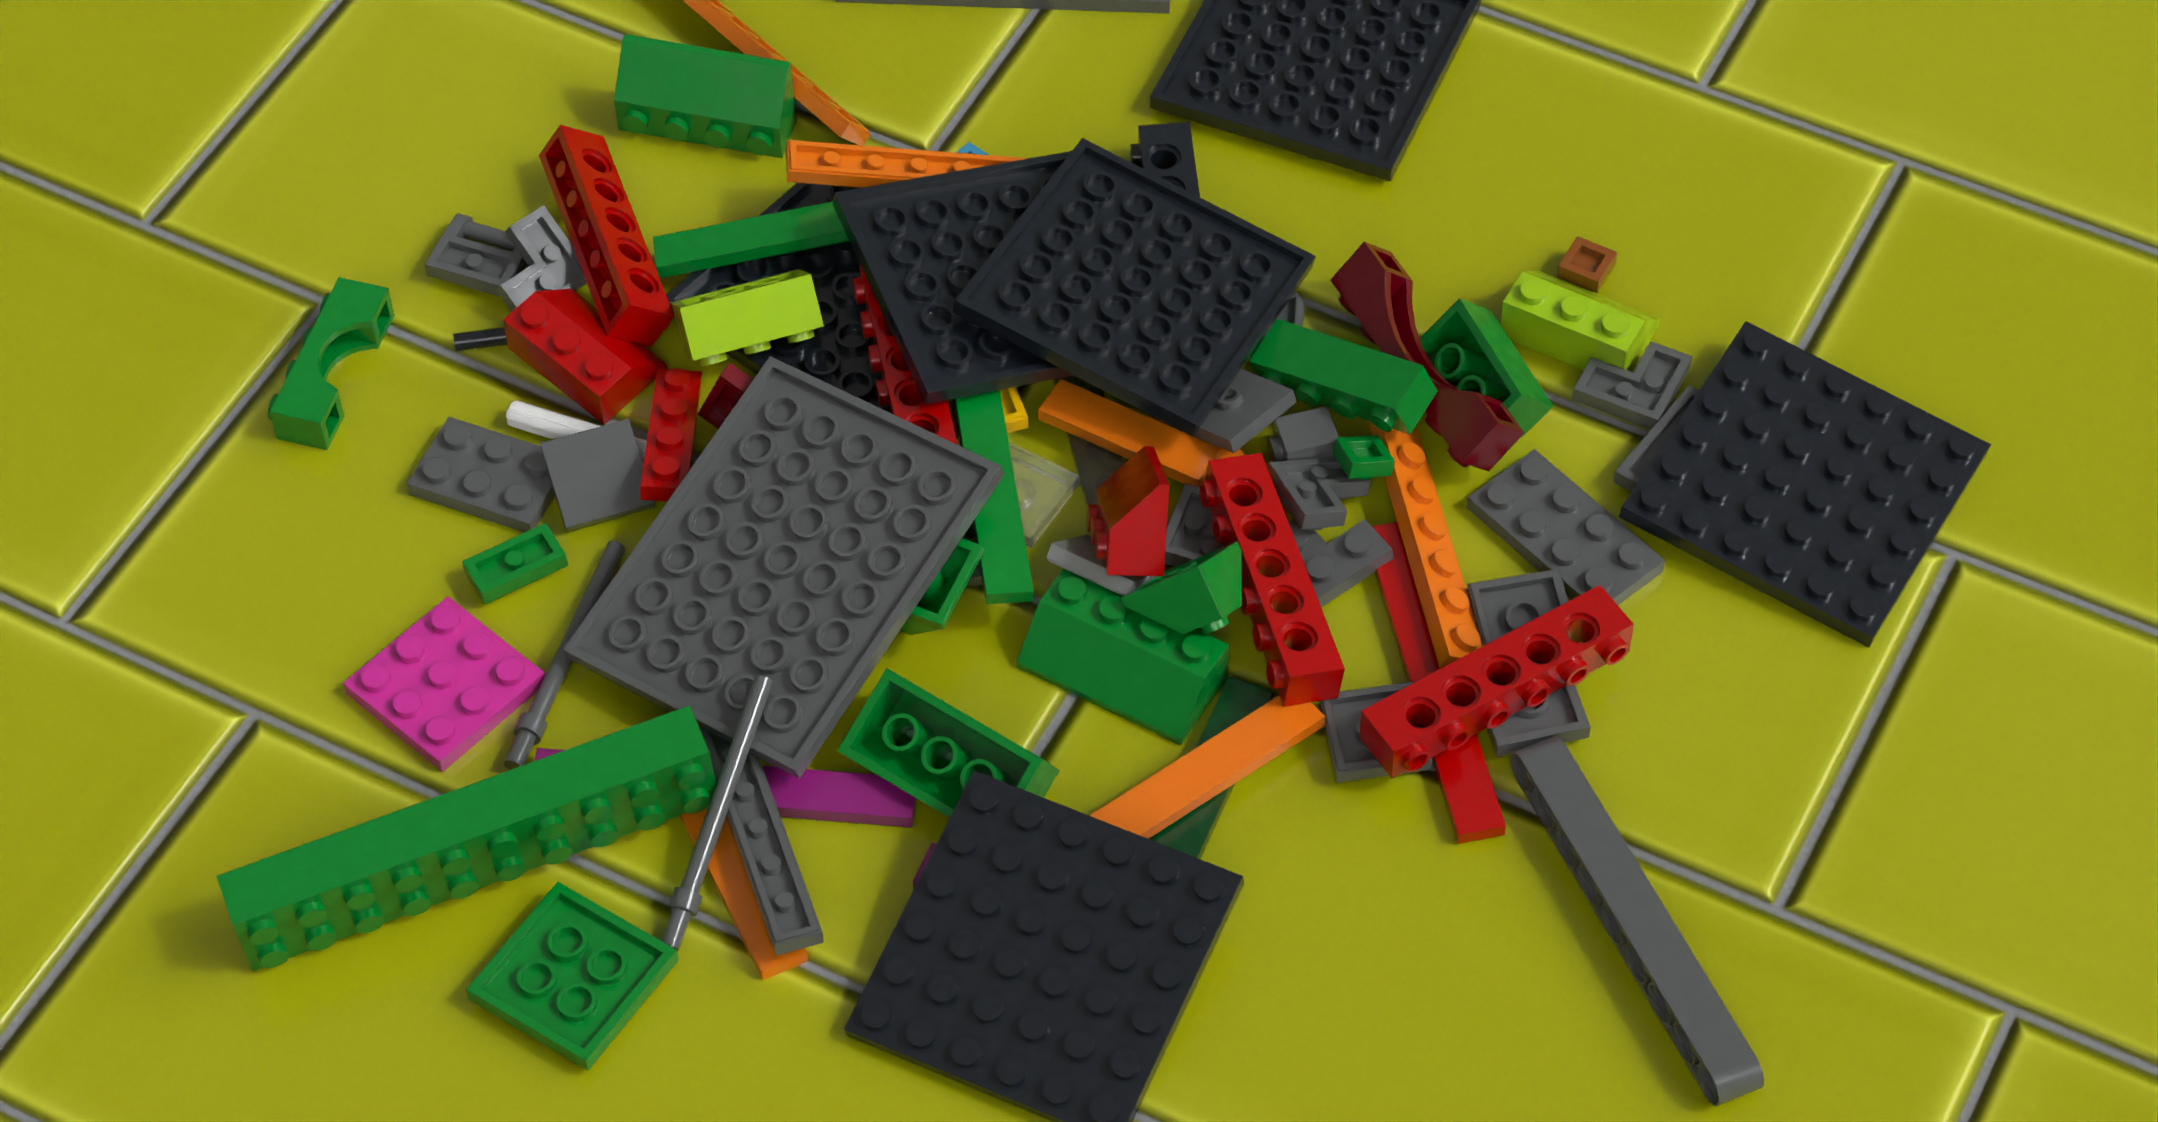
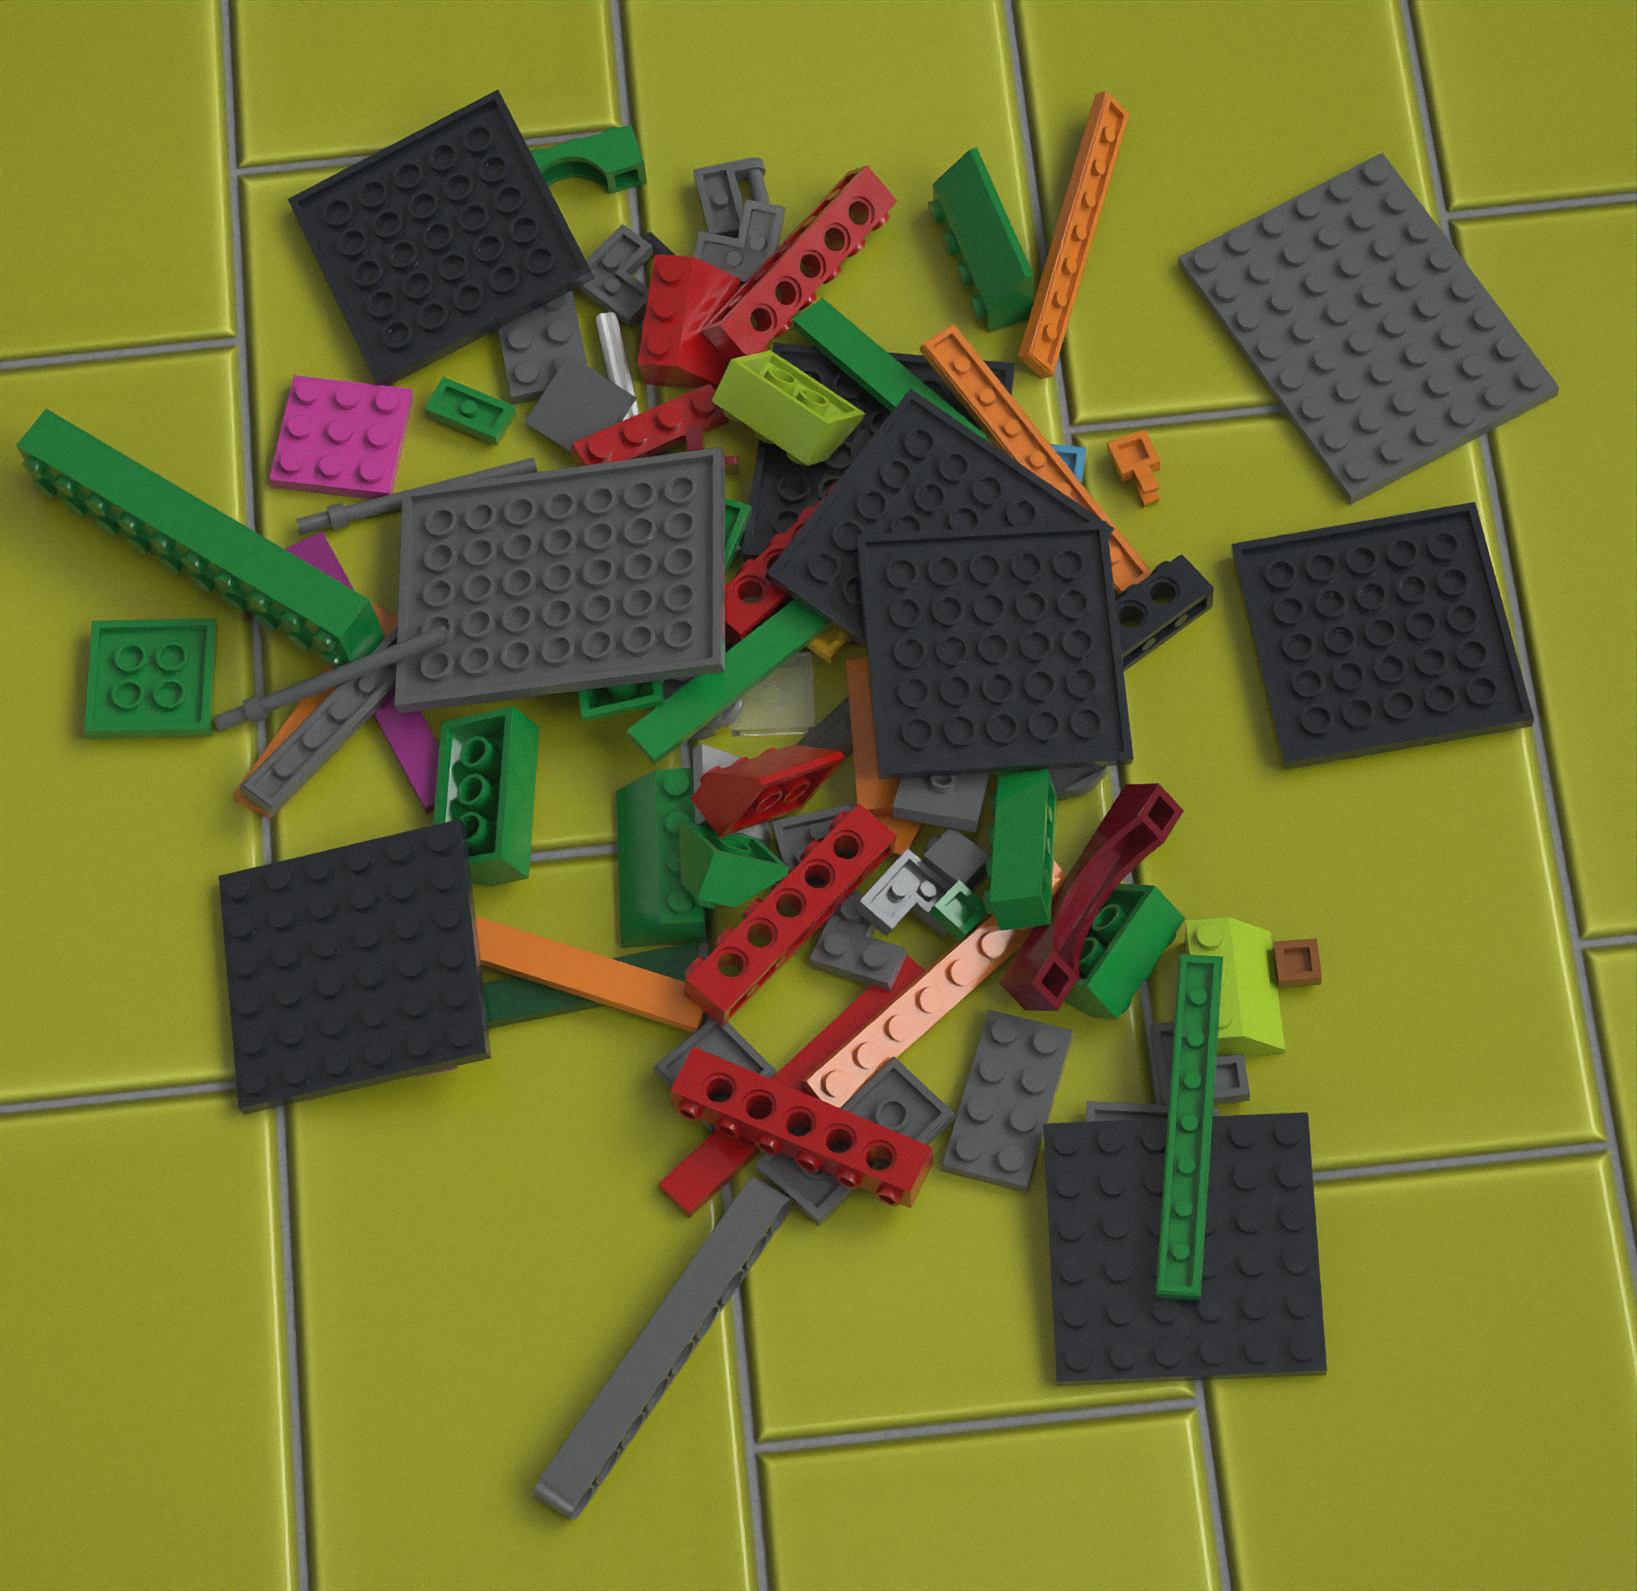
camera: 60 degrees right, 10 degrees up
none -> black plate [288,89,595,386]
none -> dark grey plate [576,224,653,328]
none -> orange plate [1107,429,1160,506]
none -> green tile [1156,954,1223,1300]

